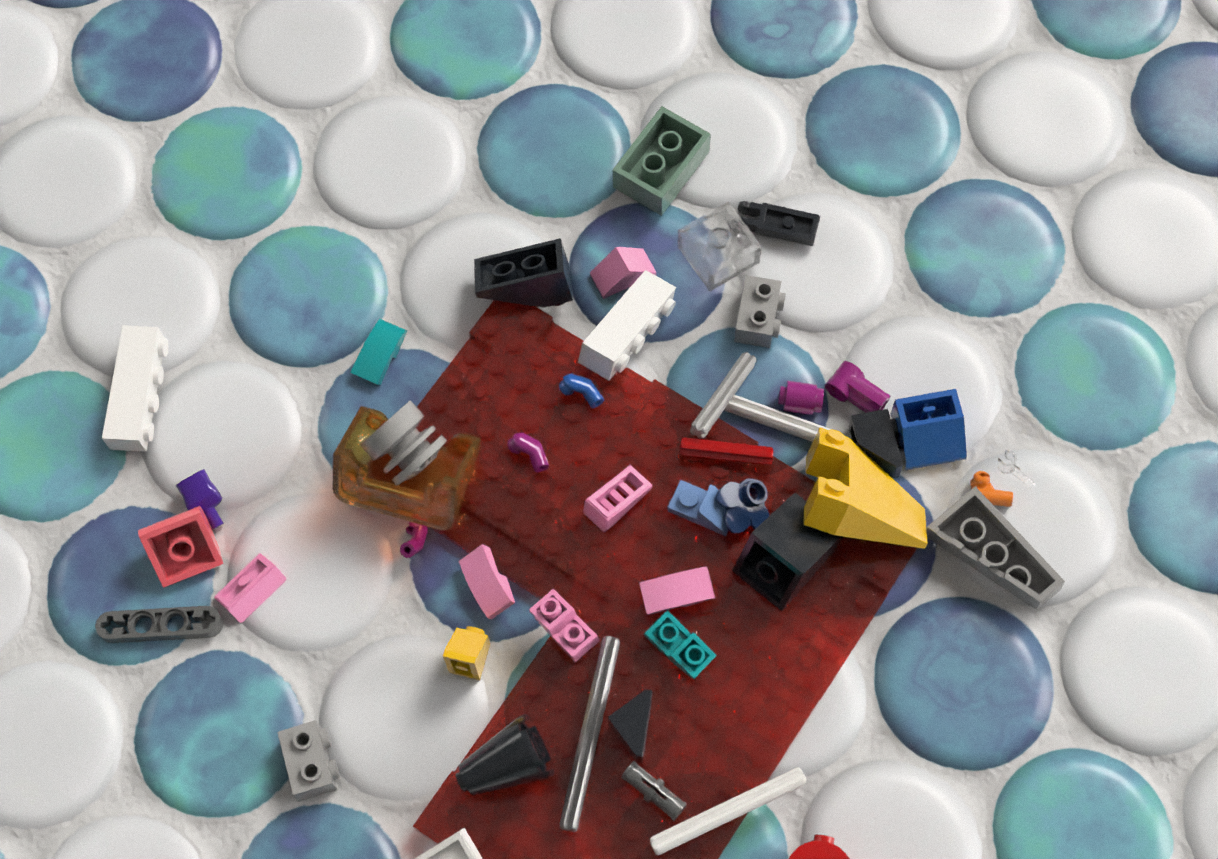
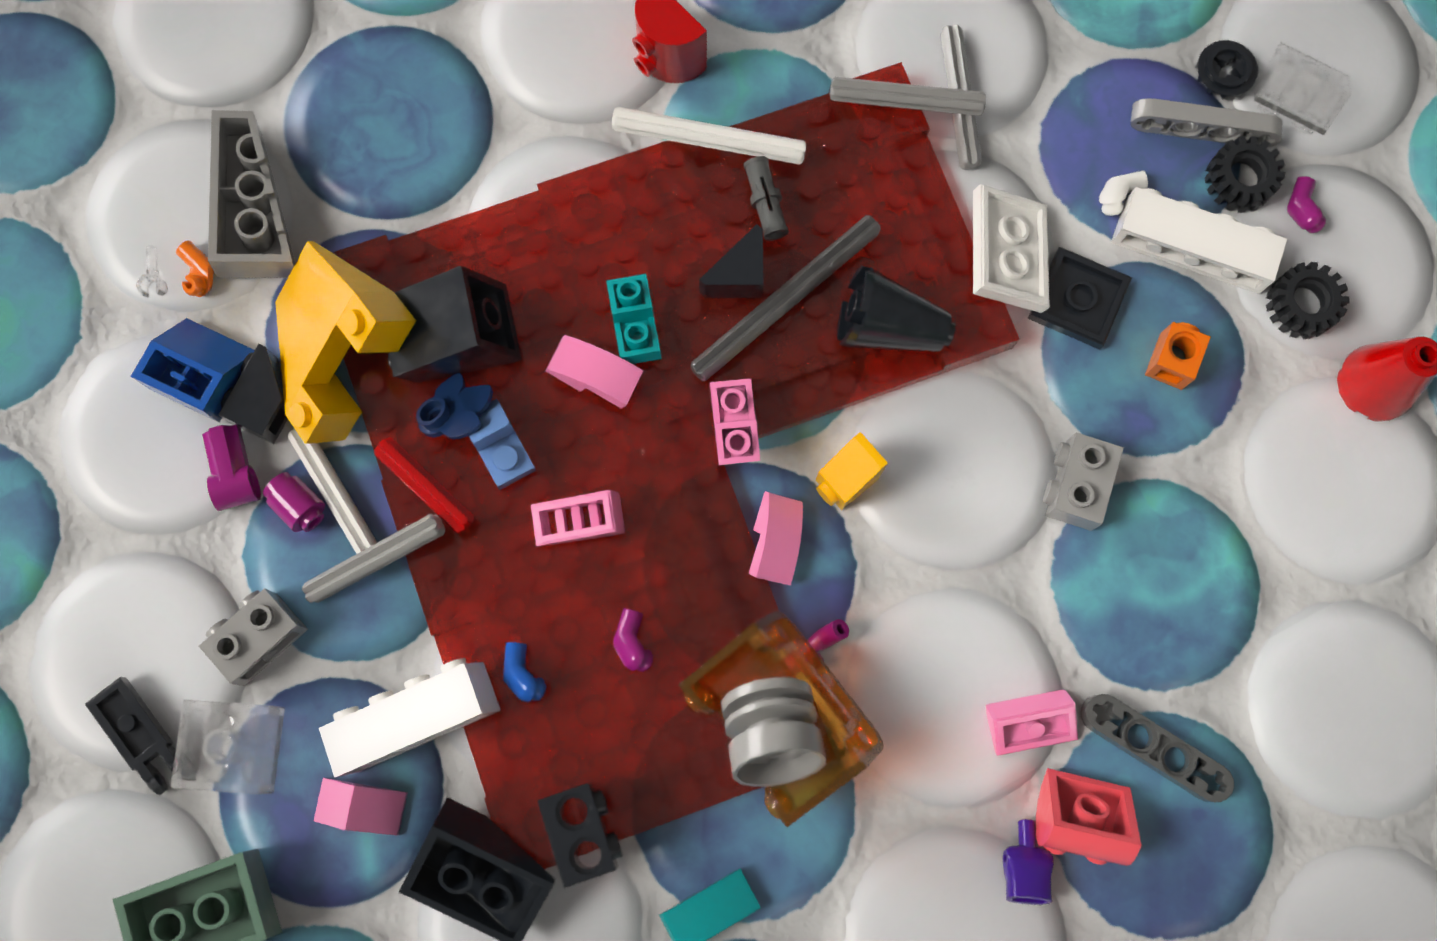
camera: 150 degrees left, 10 degrees up
none -> black brick [537,782,623,888]

